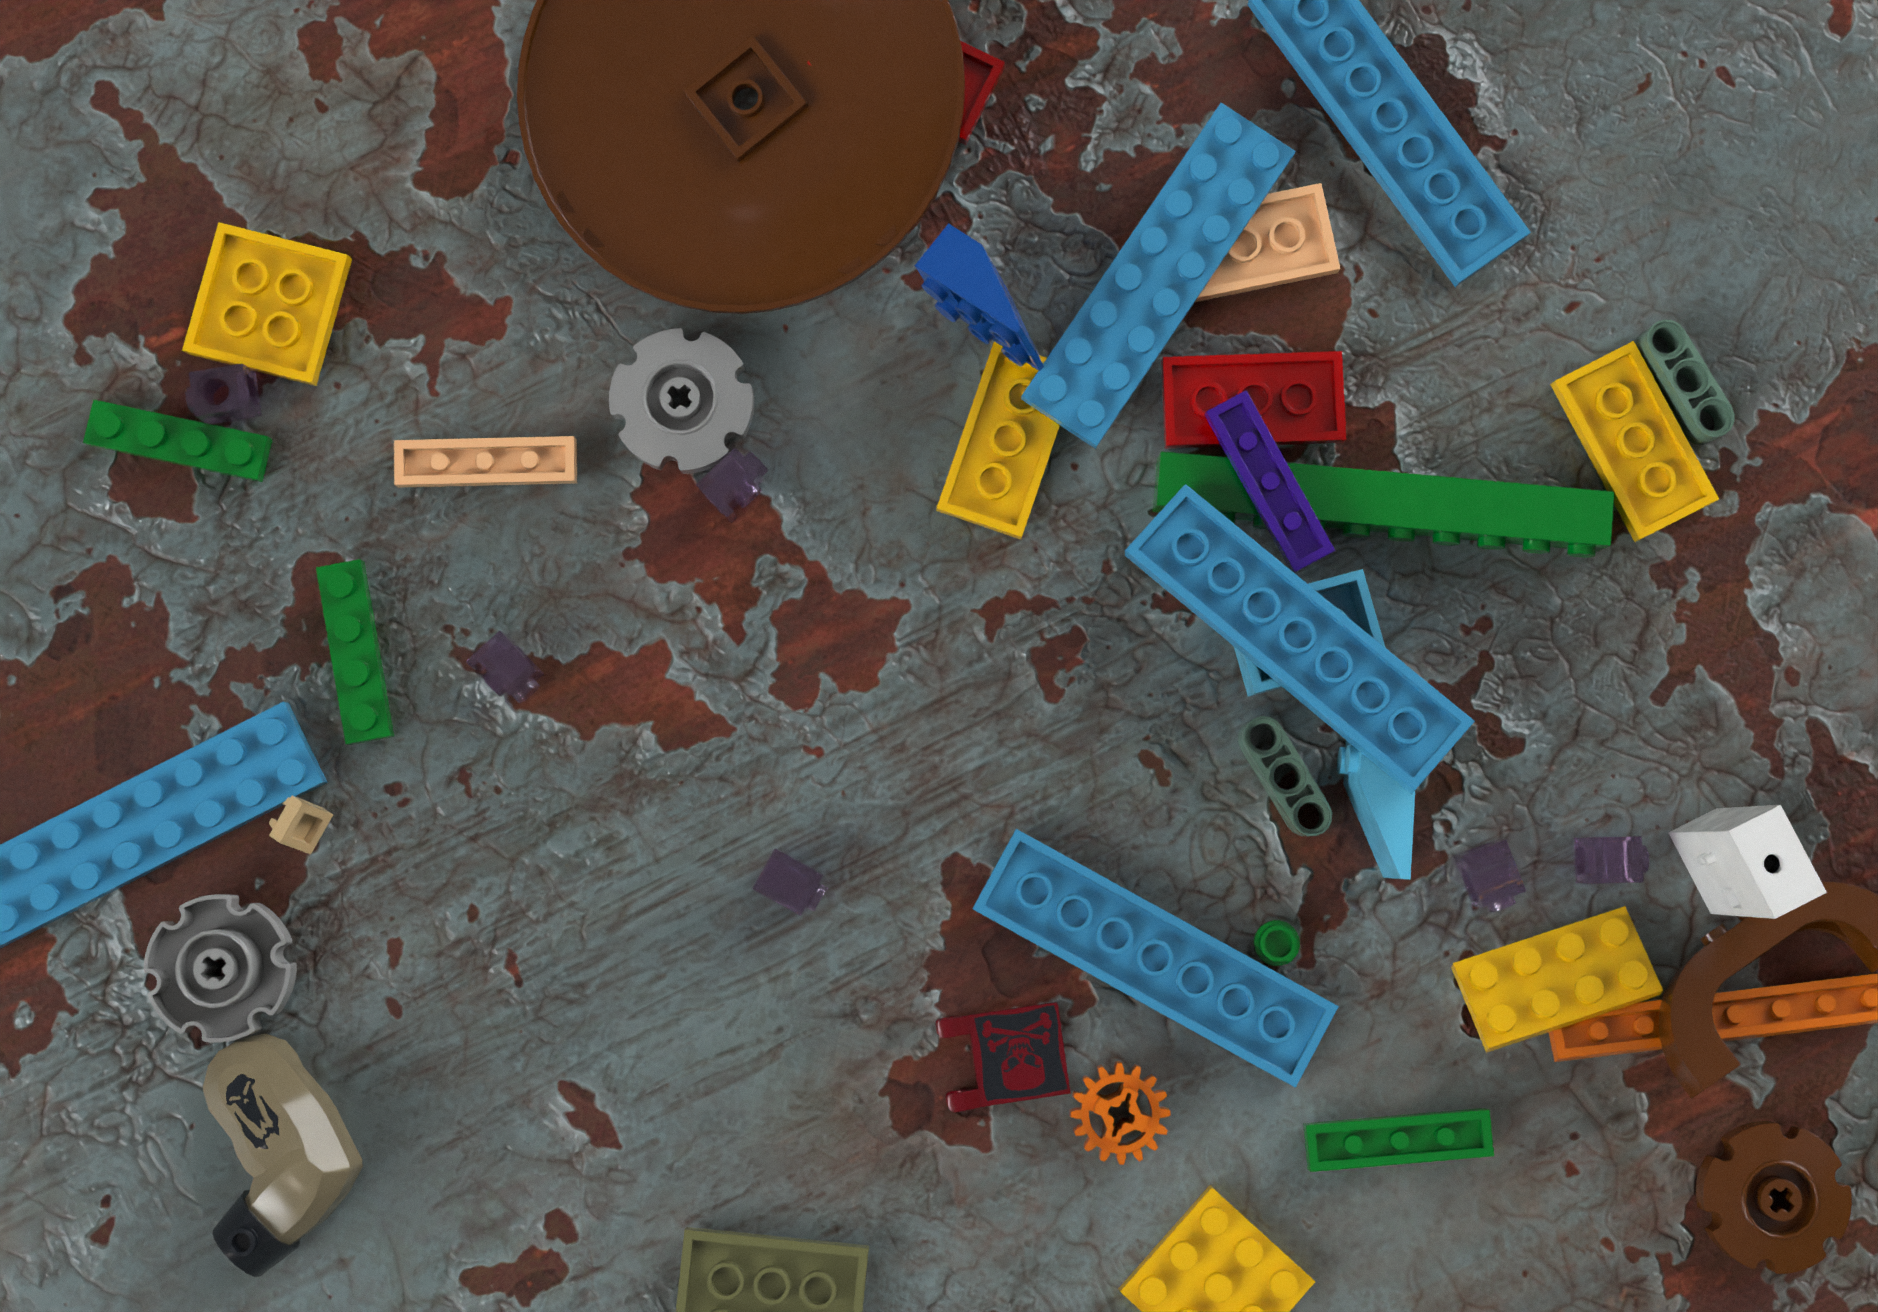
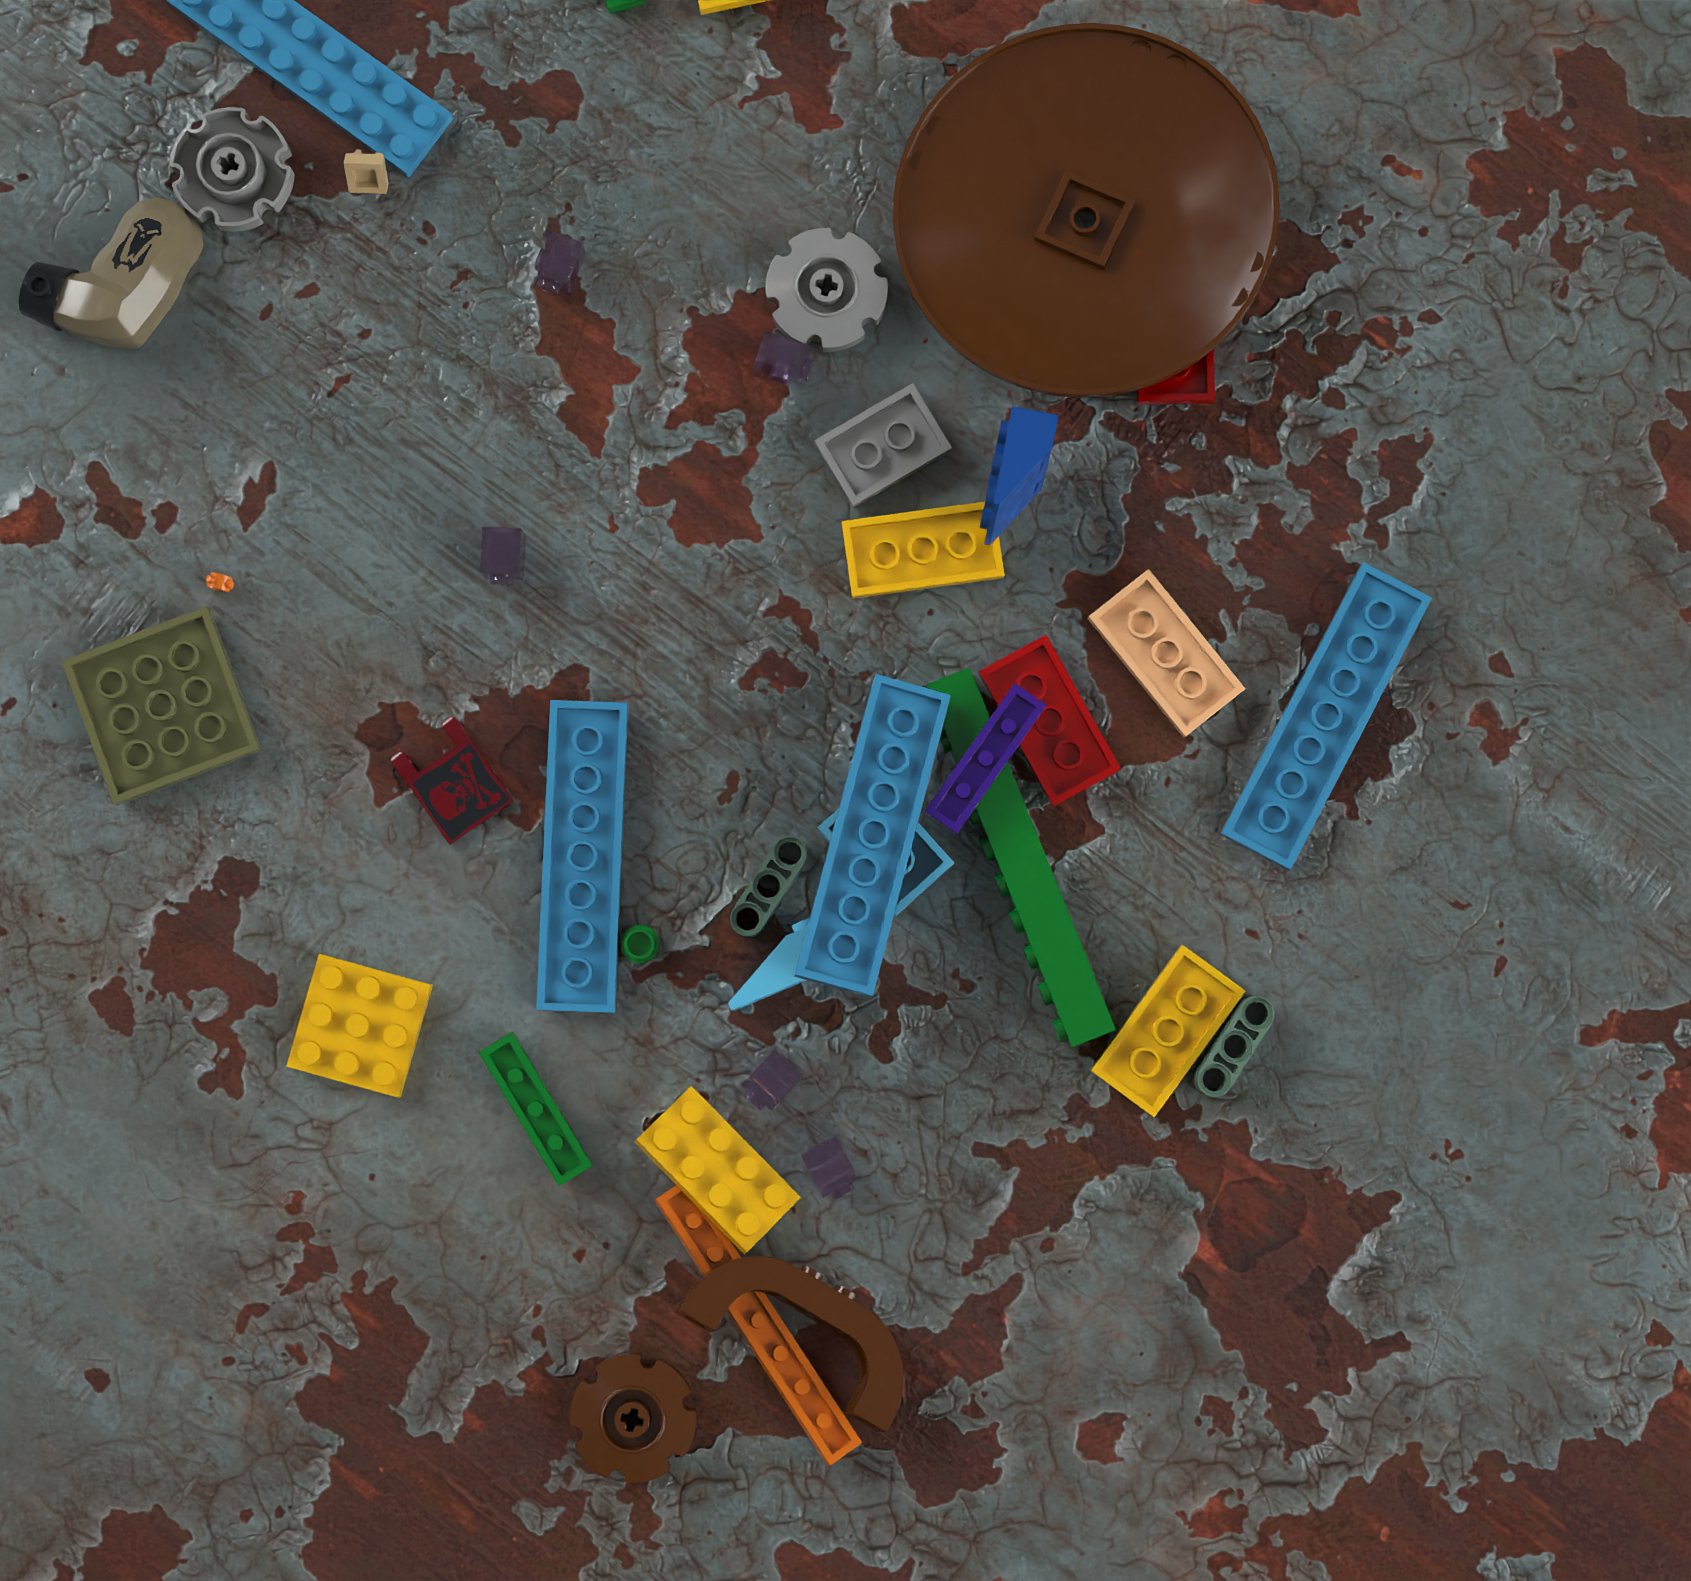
camera: 65 degrees right, 0 degrees up
green plate [316,559,394,745] -> none
light nougat plate [394,436,577,488] -> none
dark azure plate [1021,103,1296,449] -> none
orange gear [1069,1061,1171,1165] -> none
white brick [1668,805,1827,919] -> none
none -> orange piece [206,572,234,593]
none -> light grey plate [814,383,952,508]

